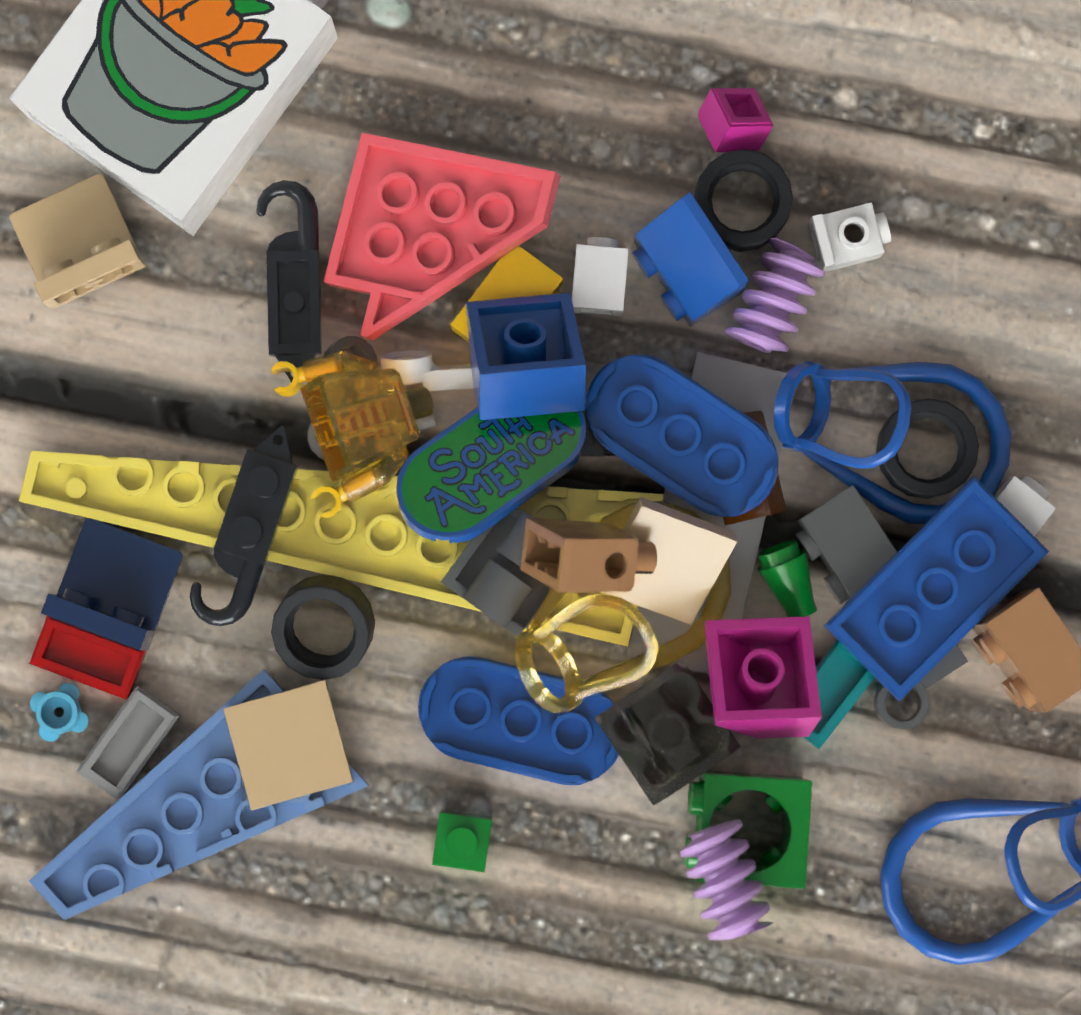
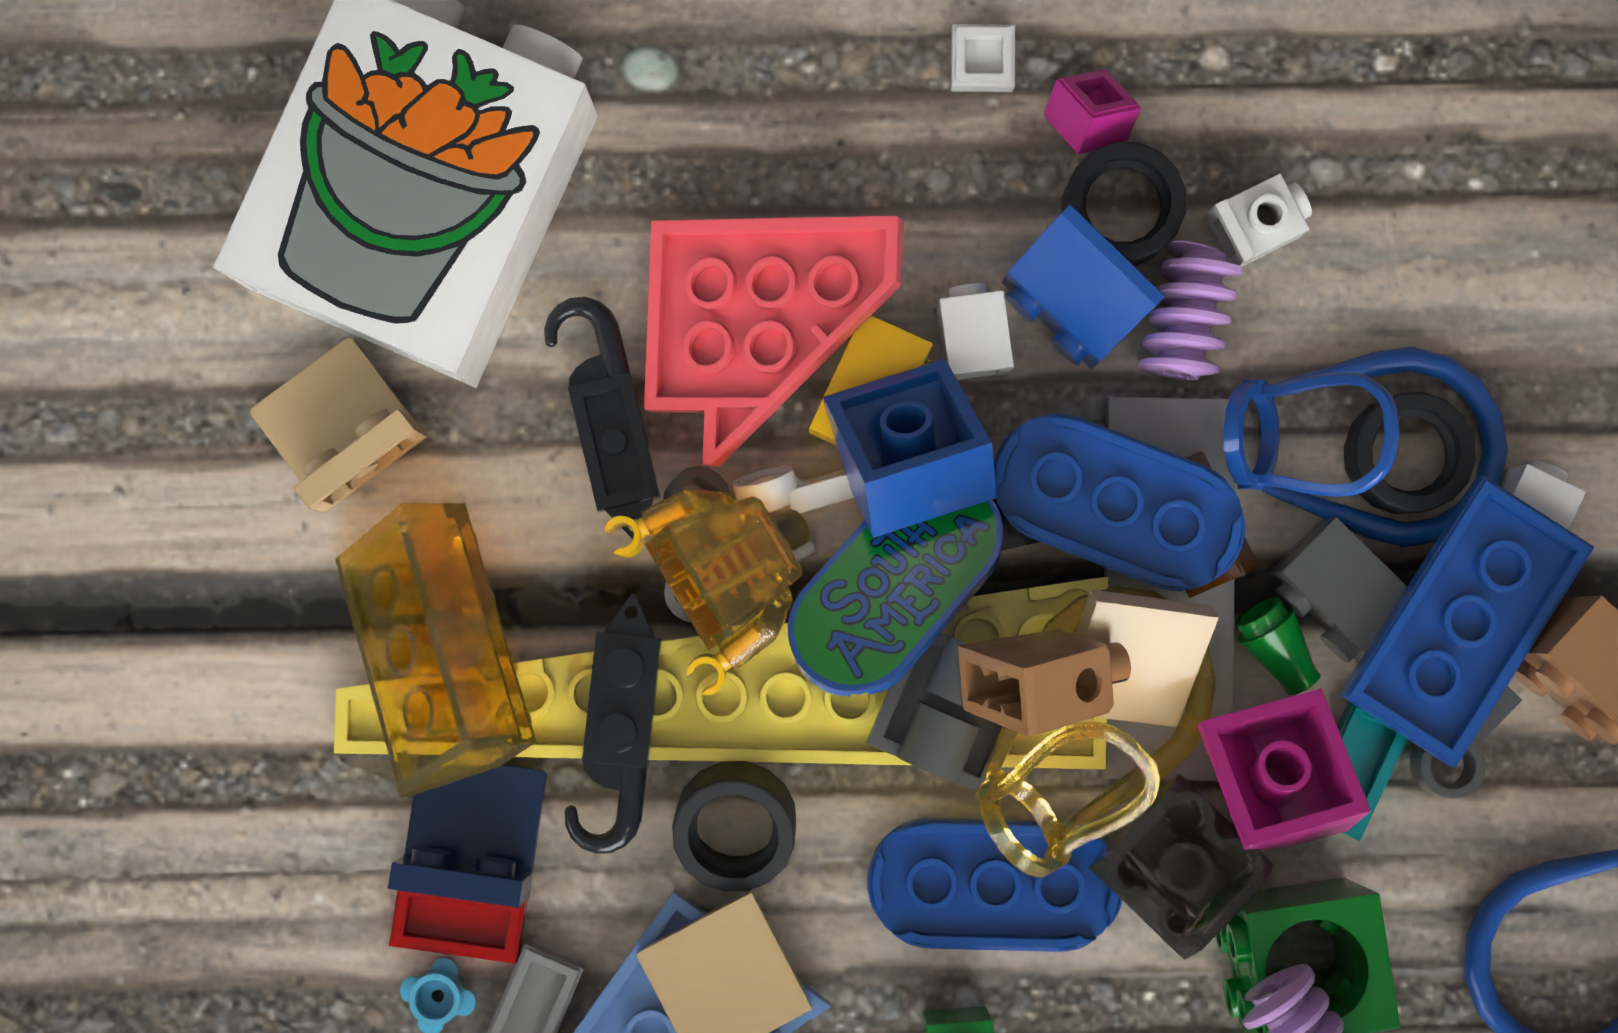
camera: 15 degrees left, 0 degrees up
none -> clear yellow slope [335,503,537,797]
none -> white tile [951,24,1015,92]

